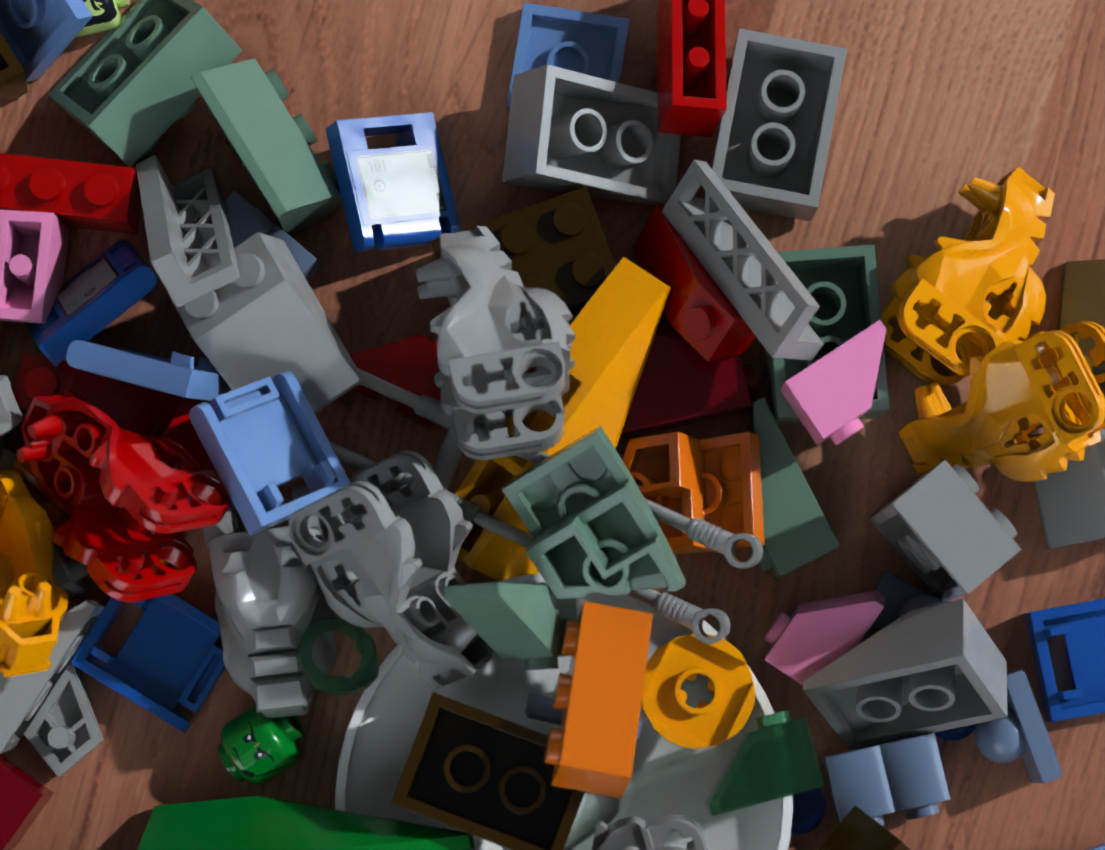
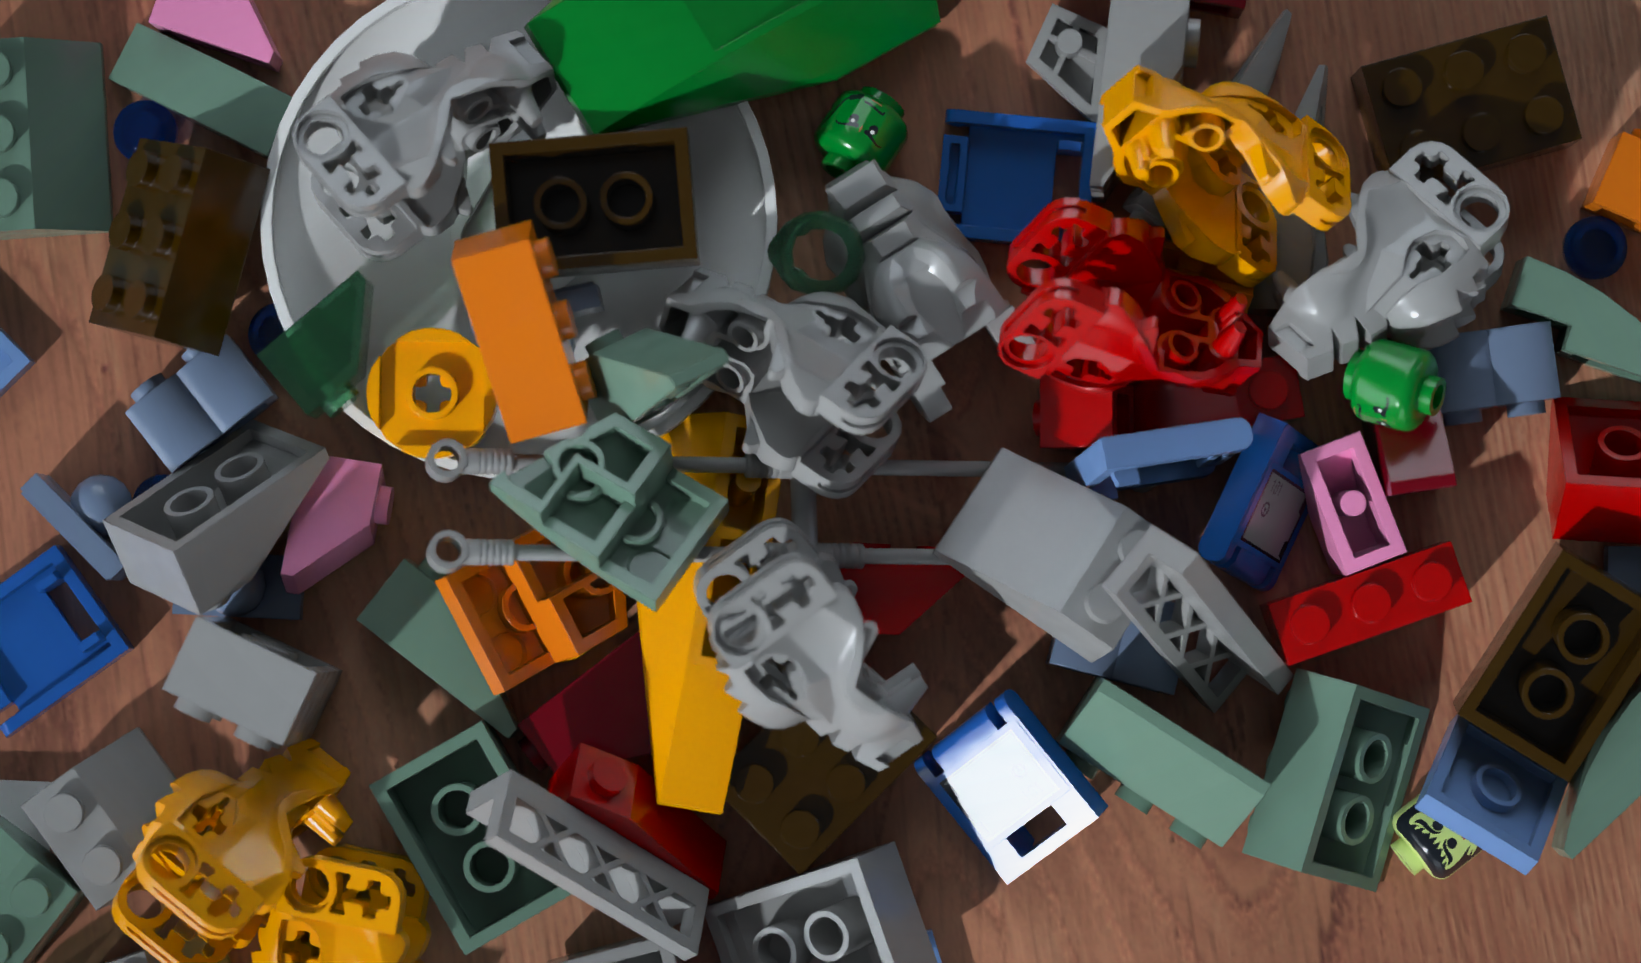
camera: 160 degrees right, 5 degrees up
medium blue container [189,370,351,536] -> none
bright pink slope [780,320,886,445] -> none

